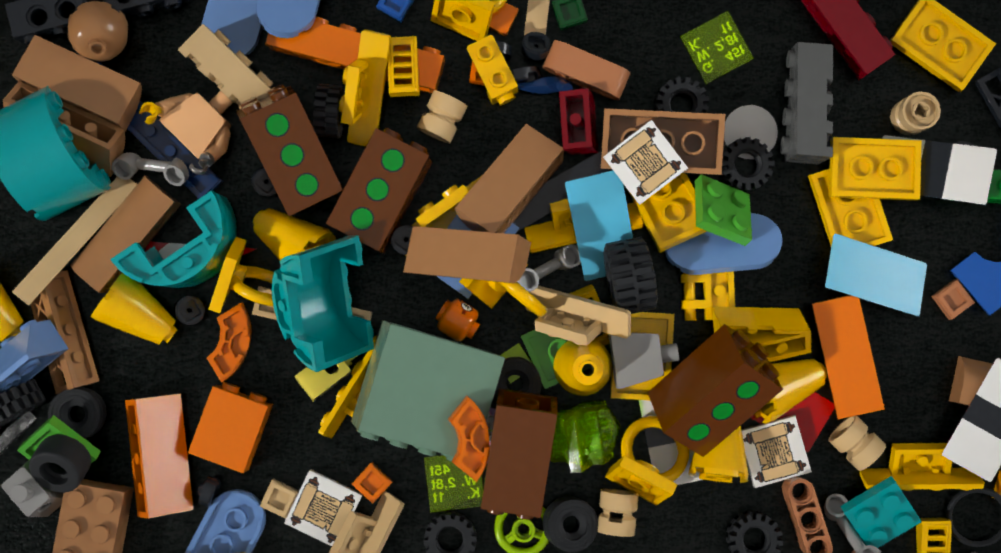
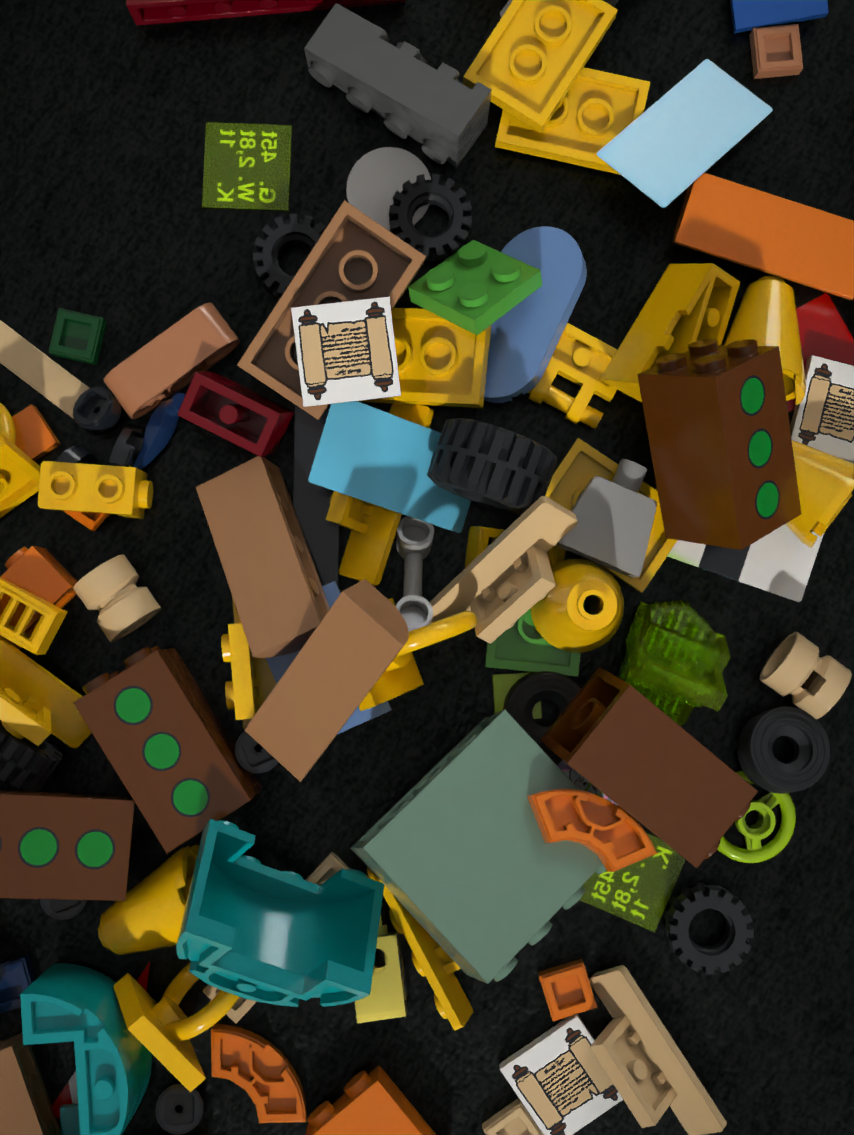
camera: 65 degrees left, 0 degrees up
orange head [435,299,480,342] -> none
yellow tile [605,416,689,505] -> none

